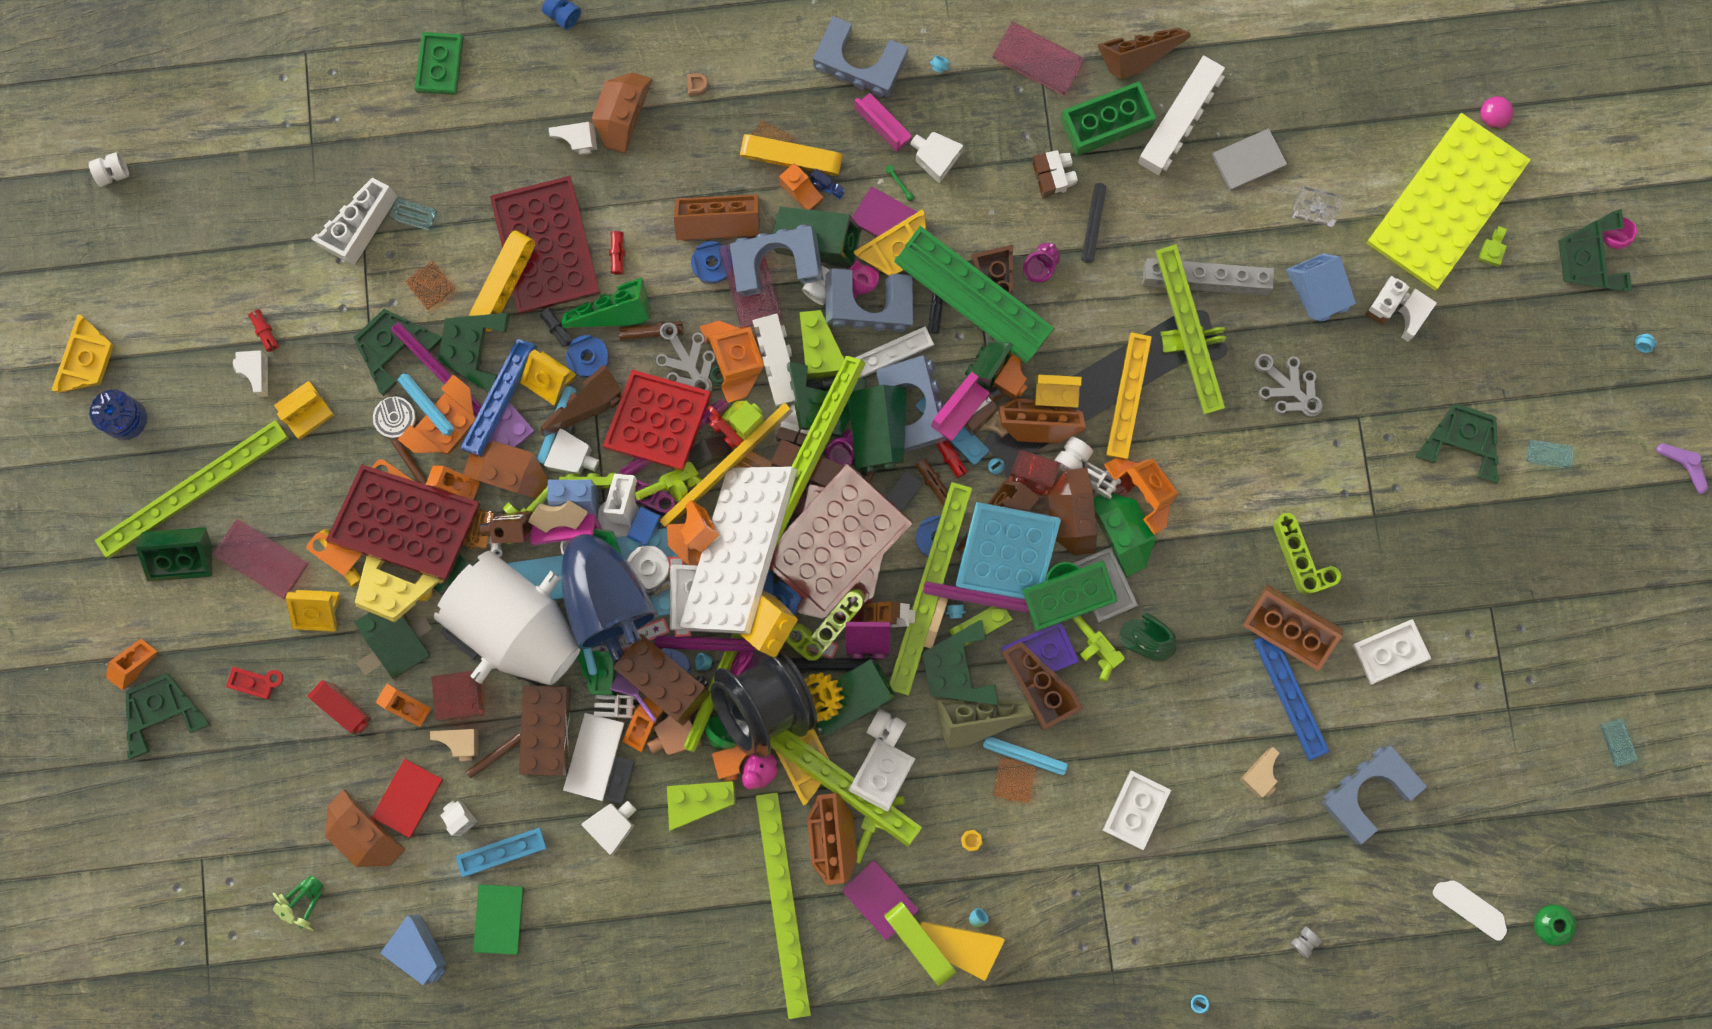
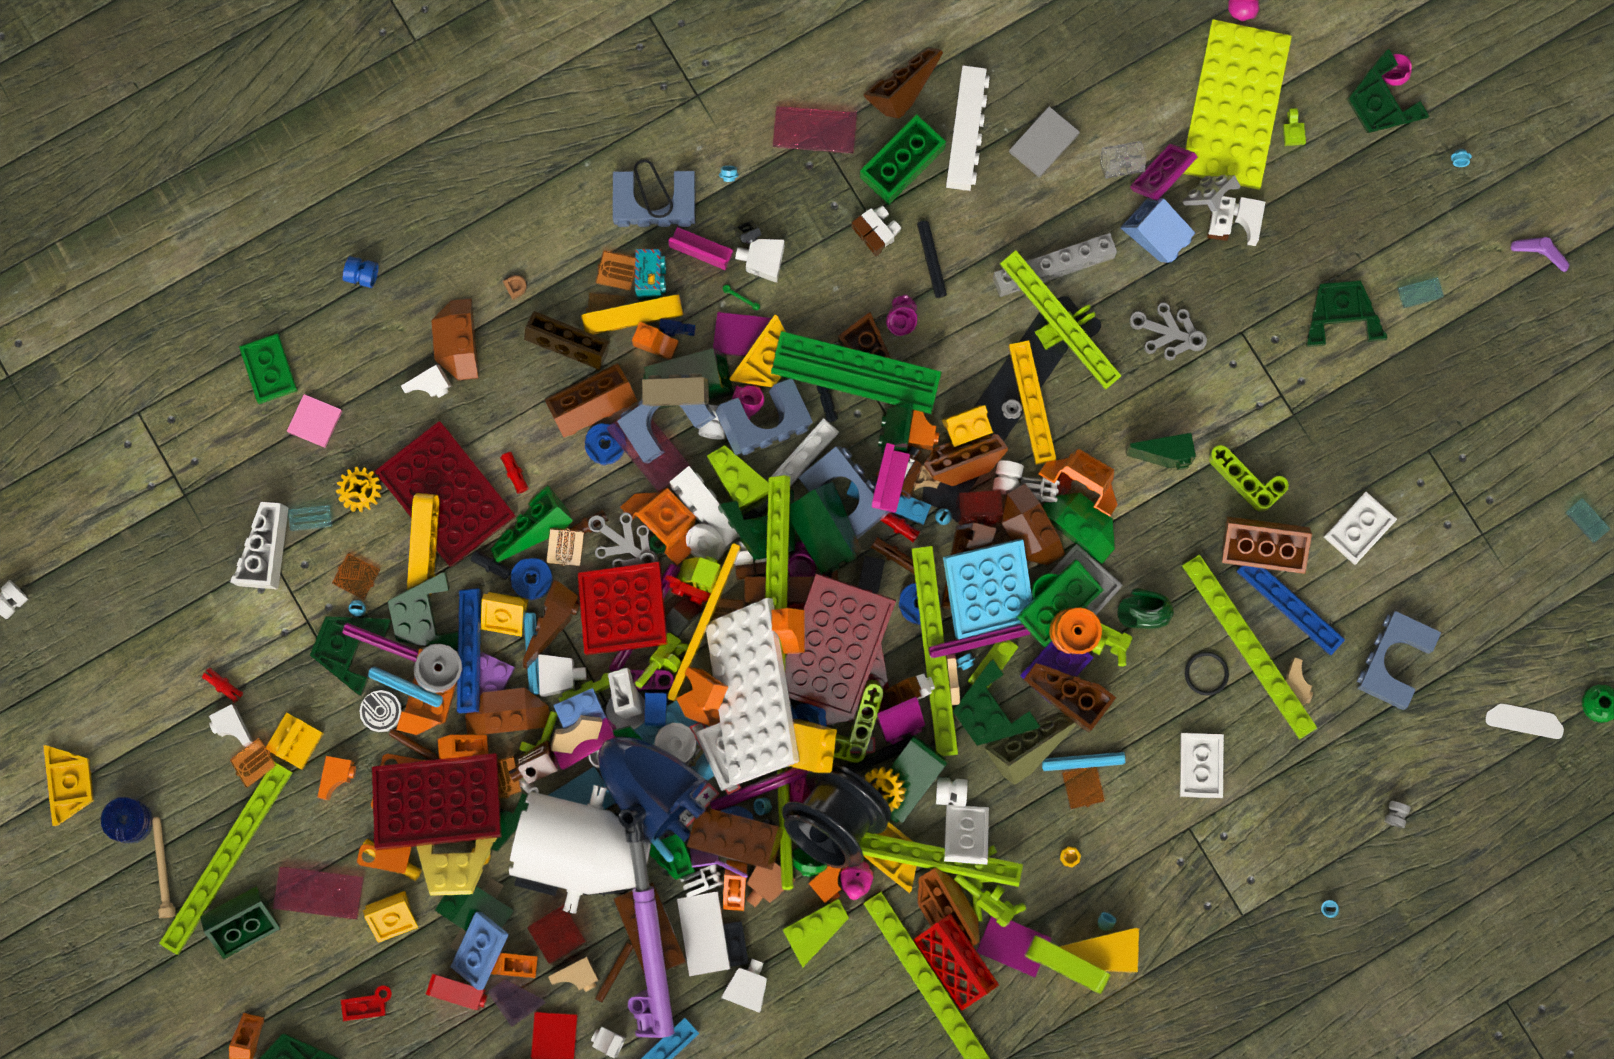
camera: 25 degrees left, 0 degrees up
none -> tan piece [152,817,176,918]
none -> clear orange piece [230,738,276,788]
none -> bright pink tile [287,394,342,448]
none -> orange arch [317,756,356,800]
none -> yellow gear [336,467,382,512]
none -> medium azure hinge [349,600,366,617]
none -> light grey wheel [414,644,462,693]
none -> medium blue plate [451,912,509,990]
none -> clear purple wing [488,979,546,1027]
none -> dark brown brick [524,311,610,370]
none -> piece [546,527,584,567]
none -> clear orange piece [596,250,635,291]
none -> medium lavender piece [618,804,675,1038]
none -> black piece [634,159,673,218]
none -> teal brick [635,249,666,300]
none -> dark tan brick [642,374,709,406]
none -> white tile [686,524,725,560]
none -> black plate [733,220,762,244]
none -> orange arch [772,608,805,654]
none -> red fence [913,914,999,1011]
none -> lime piece [954,875,1026,927]
none -> light grey plate [1002,399,1022,419]
none -> orange wheel [1049,608,1102,654]
none -> dark green slope [1126,433,1196,470]
none -> magenta tile [1130,144,1198,201]
none -> light grey piece [1182,175,1241,212]
none -> lime plate [1182,554,1317,740]
none -> black tyre [1185,652,1229,696]

